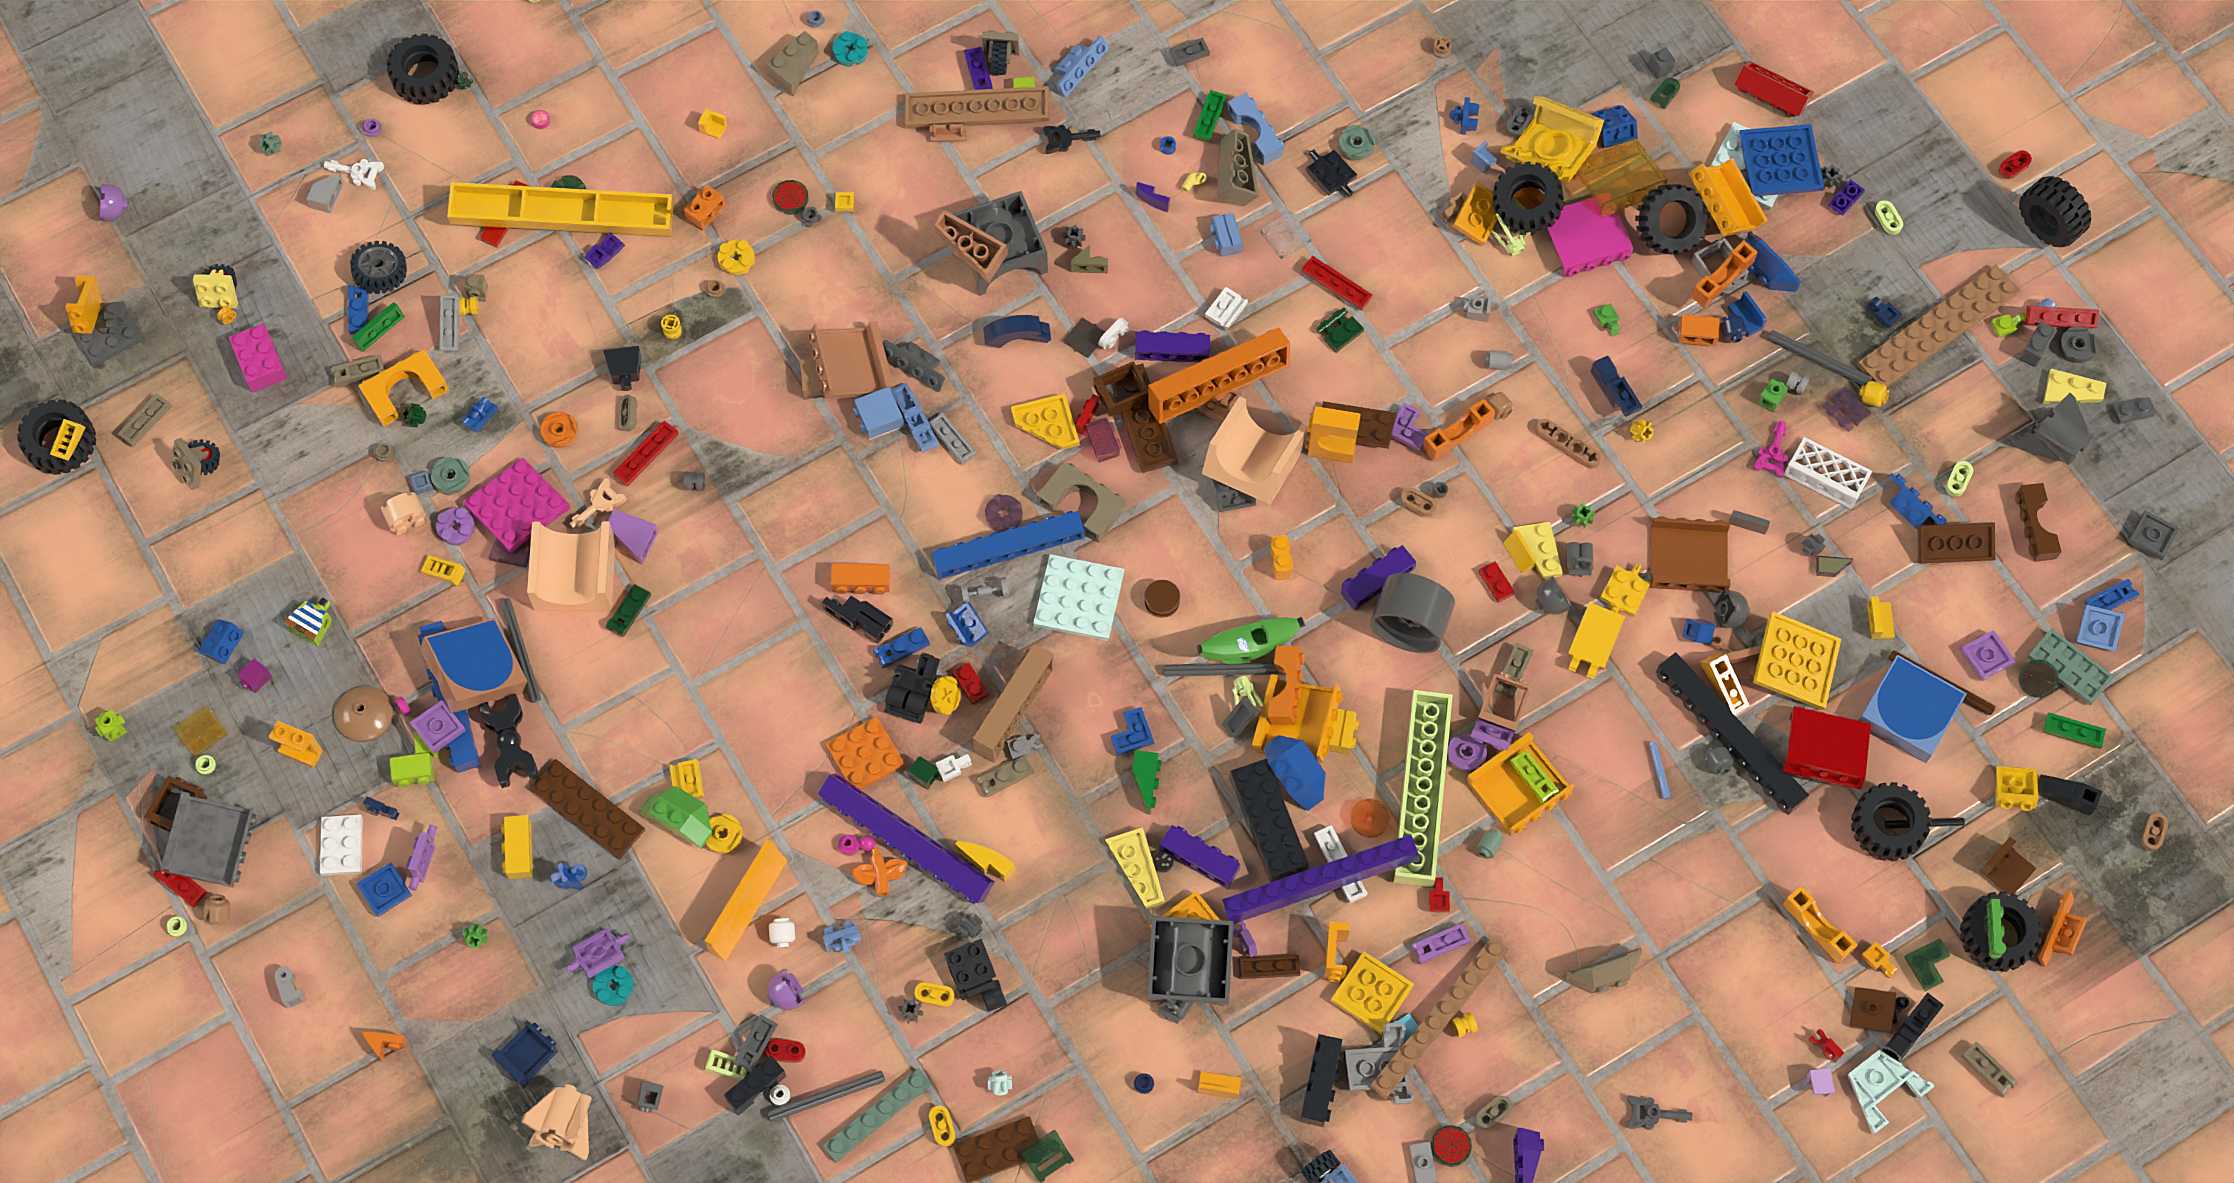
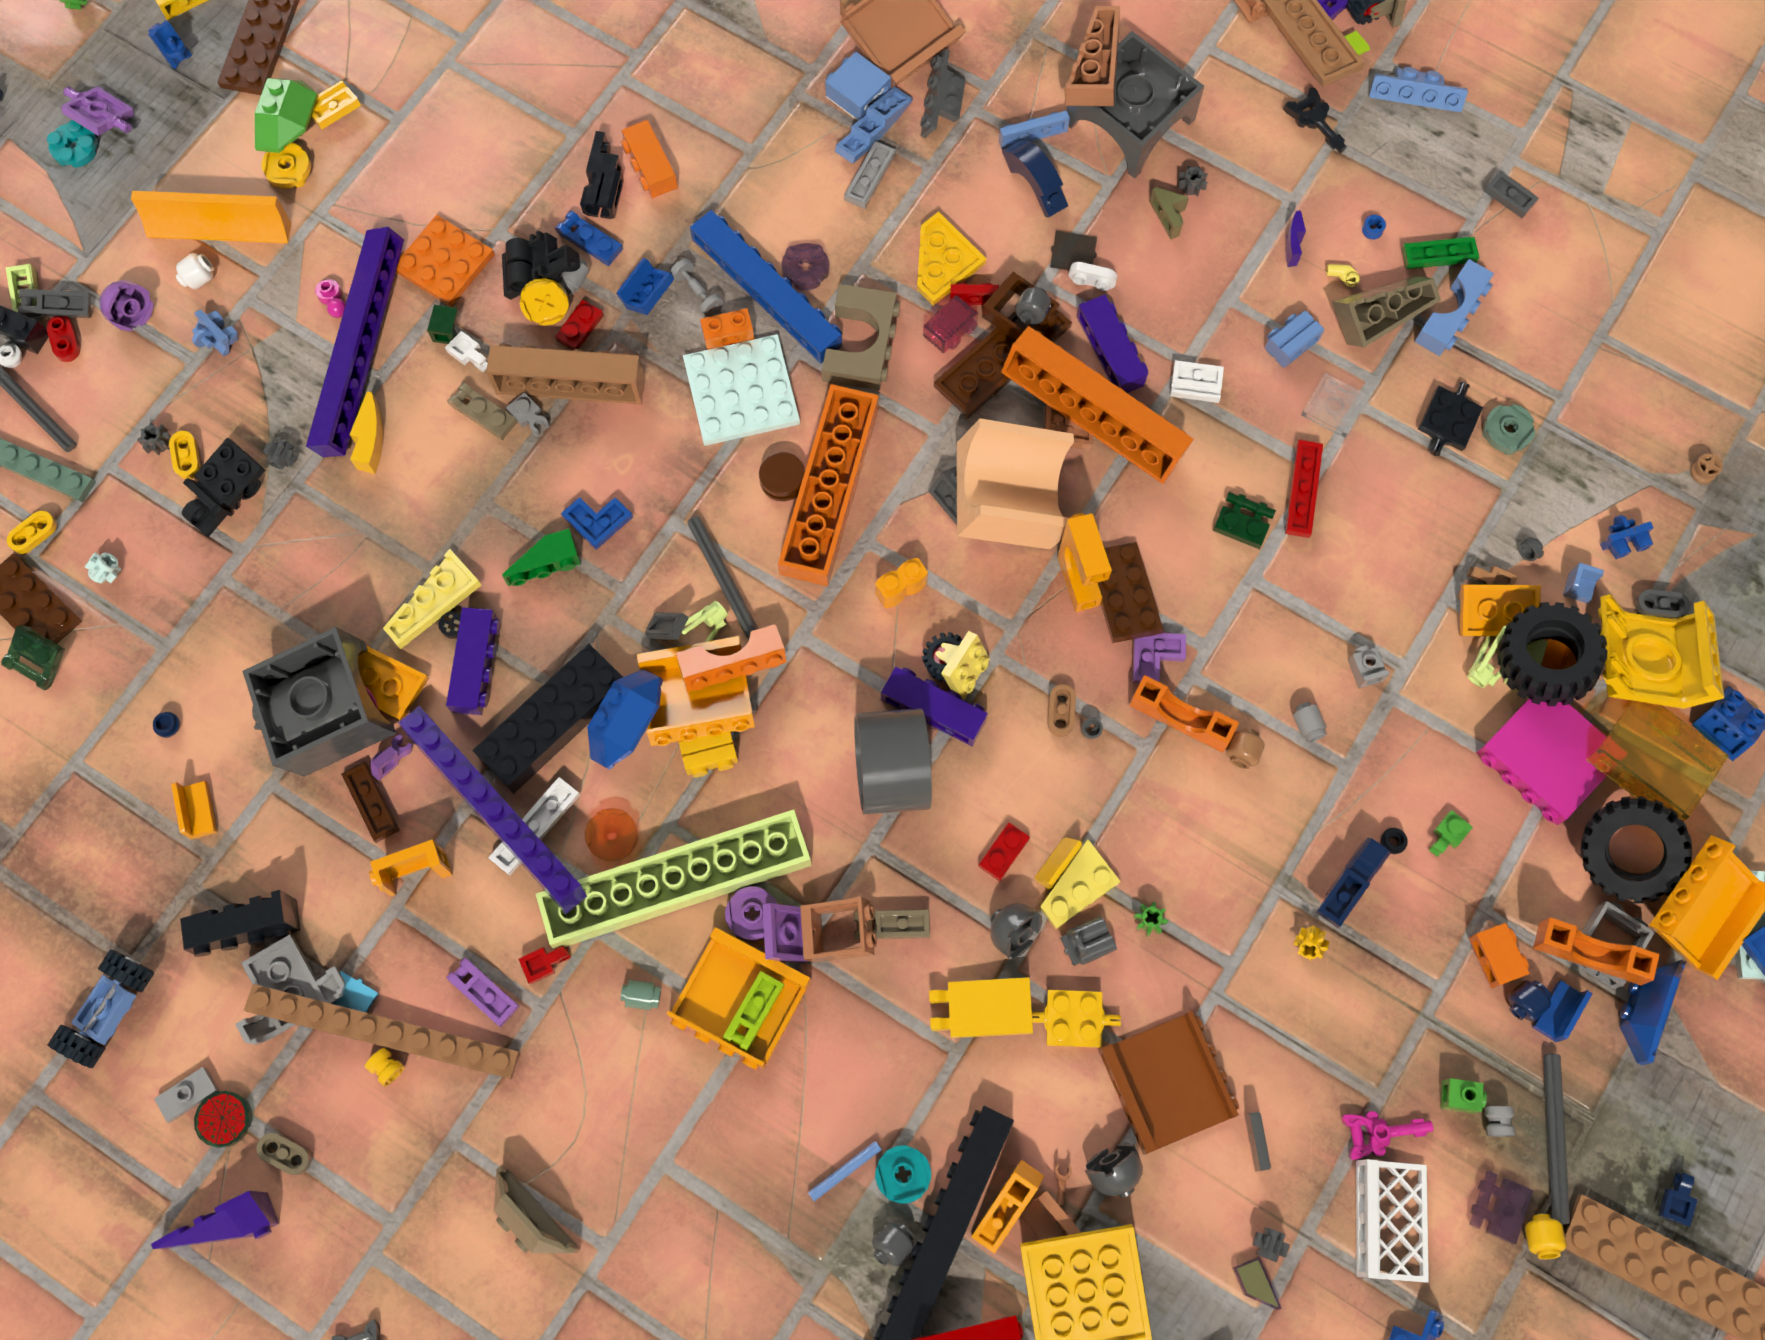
camera: 65 degrees right, 5 degrees up
orange plant [851,848,907,897] -> none
bright green piece [1197,617,1305,664] -> none
yellow plate [1331,951,1415,1035] -> none
medium nougat beam [1536,419,1601,468] -> none
blue panel [1682,618,1716,643] -> none
none -> orange brick [700,308,754,350]
none -> orange brick [778,384,879,587]
none -> teal plate [875,1145,931,1204]
none -> light yellow plate [922,631,990,701]
none -> medium blue plate [999,110,1070,150]
none -> dark grey head [1015,287,1051,325]
none -> black plate [1380,828,1408,855]
none -> dark grey plate [1519,537,1544,561]

